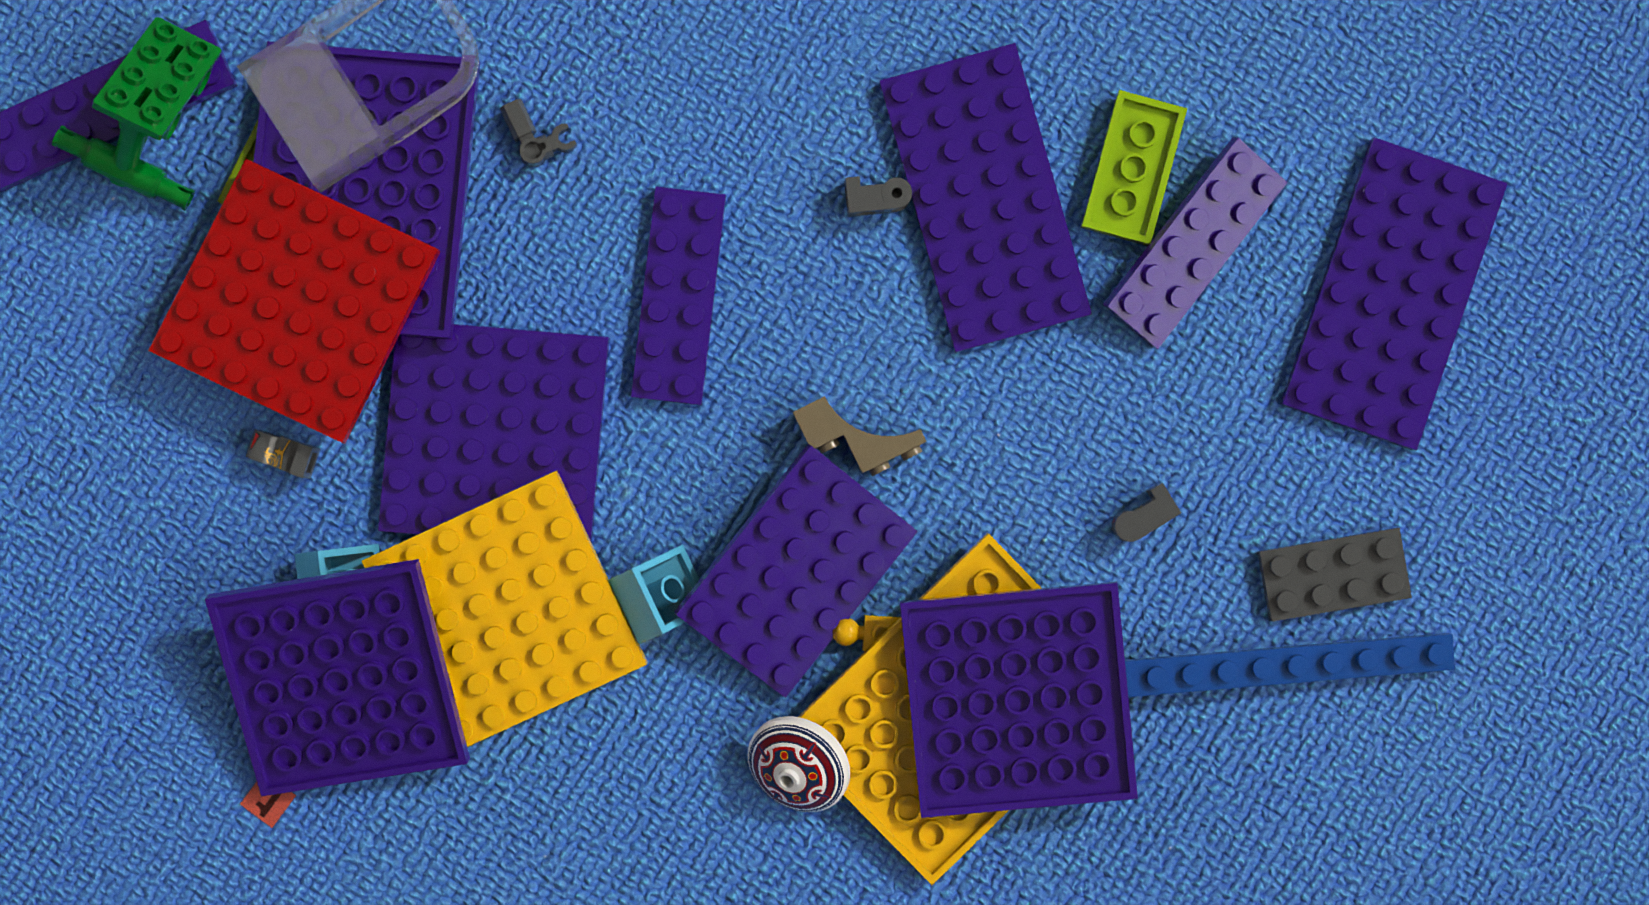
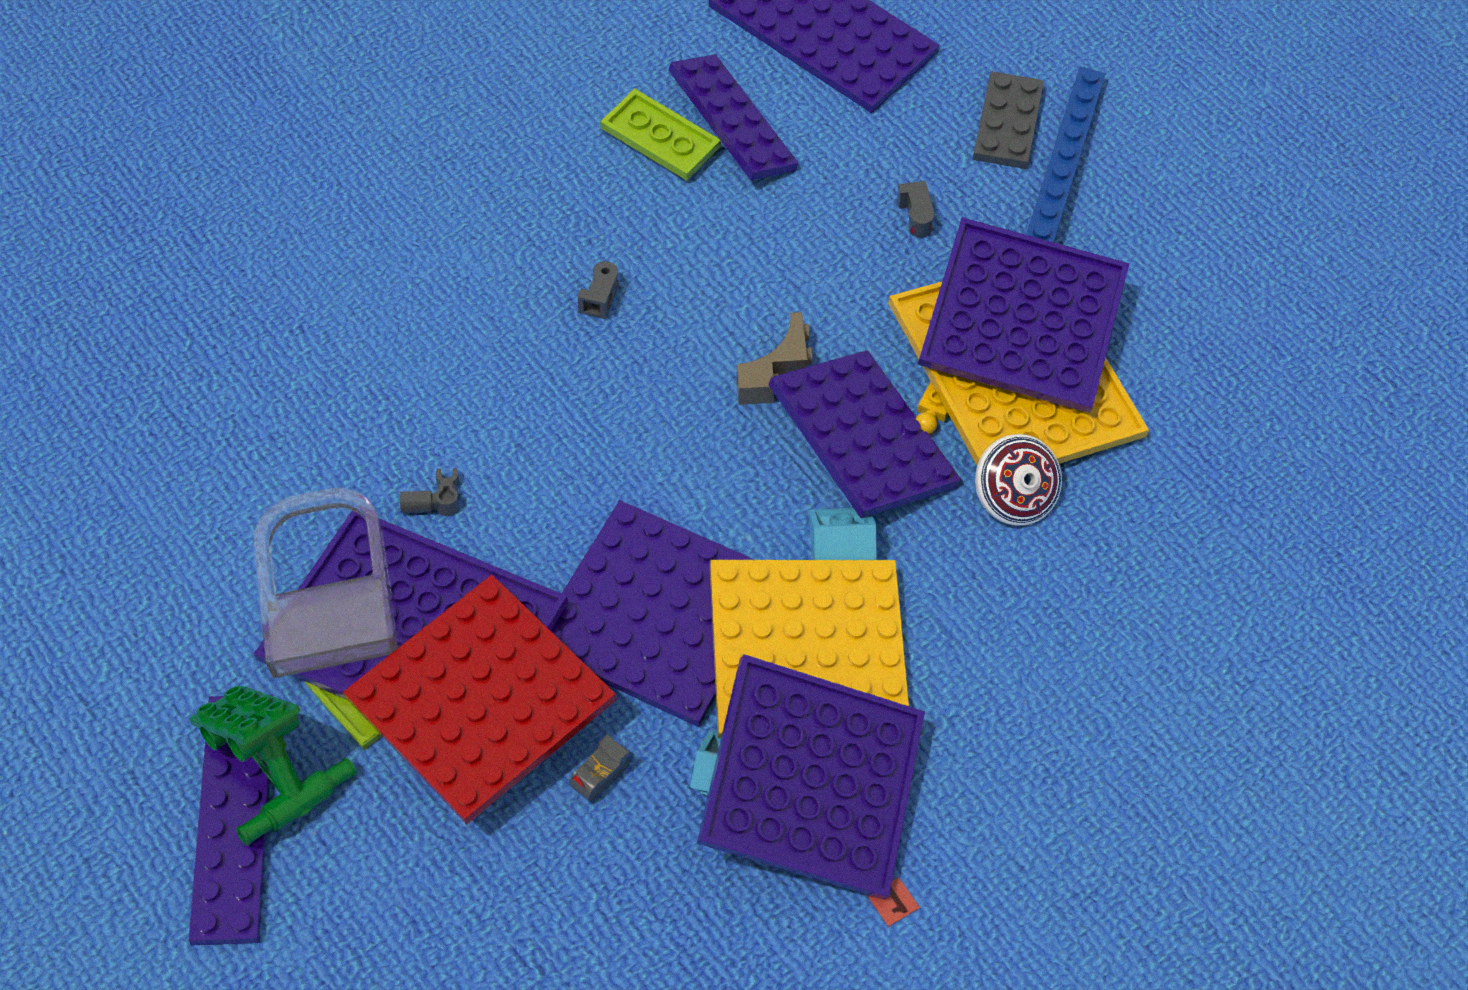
camera: 70 degrees left, 30 degrees down
dark purple plate [631,186,726,405] -> none
dark purple plate [879,43,1092,353] -> none

